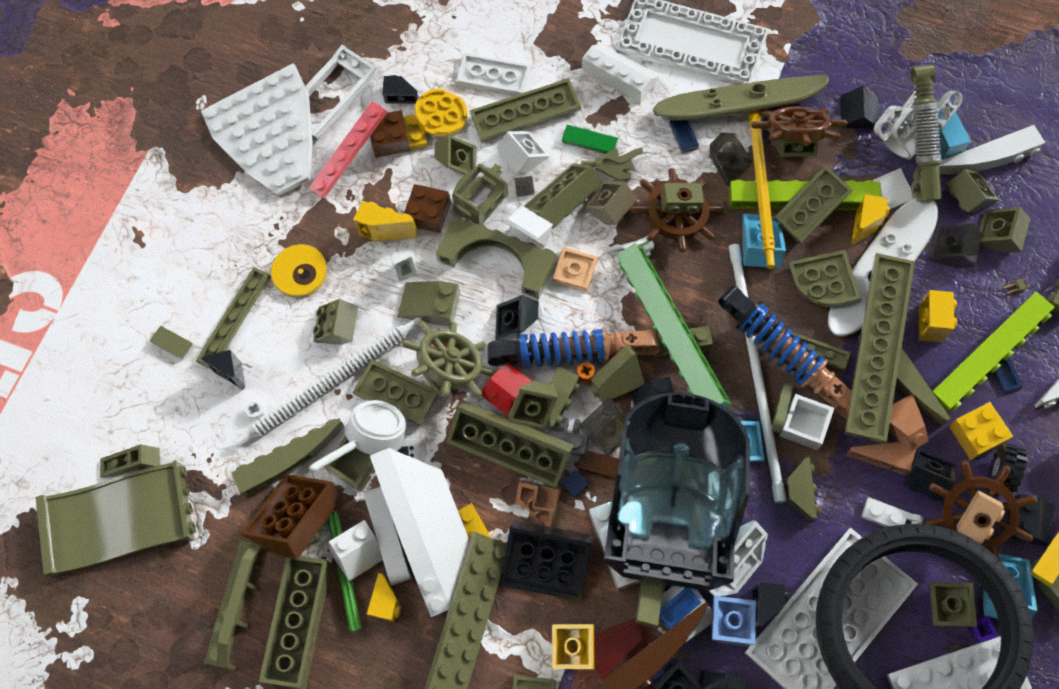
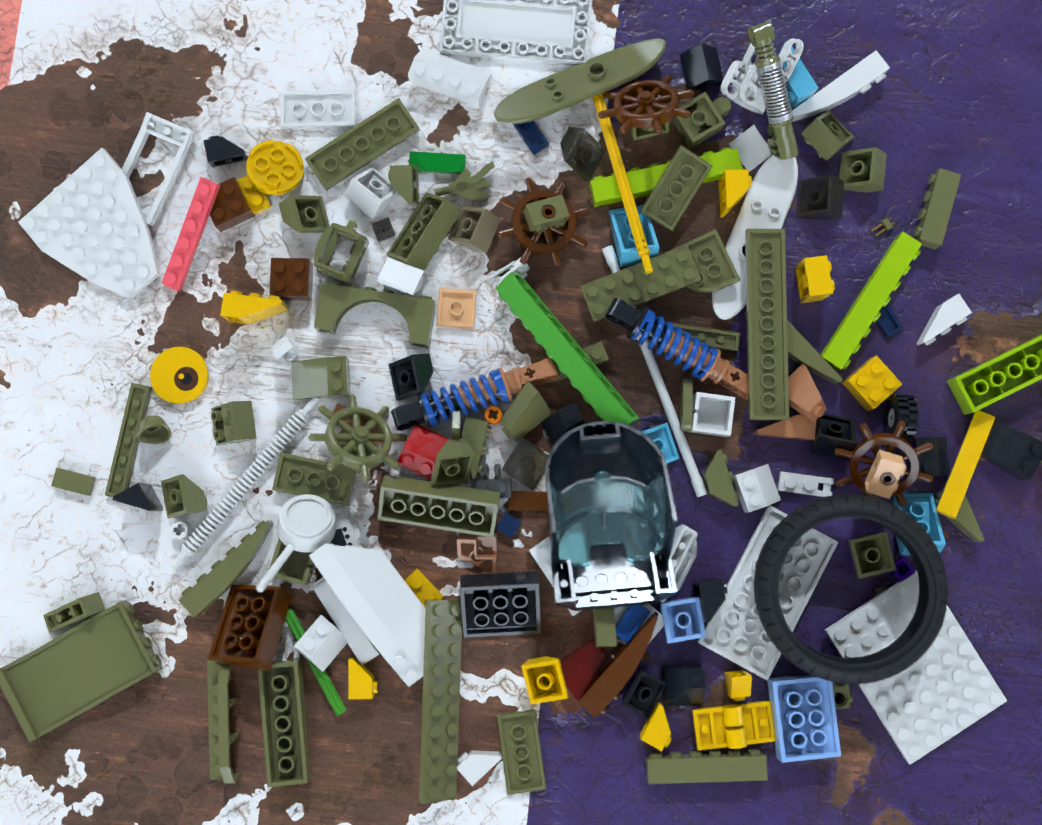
camera: 25 degrees left, 15 degrees up
none -> olive helmet [136,415,171,444]
none -> olive slope [161,474,207,519]
none -> olive slope [388,165,419,204]
none -> tile [452,411,461,440]
none -> olive plate [580,244,702,322]
none -> olive brick [671,92,731,149]
none -> white slope [733,464,781,513]

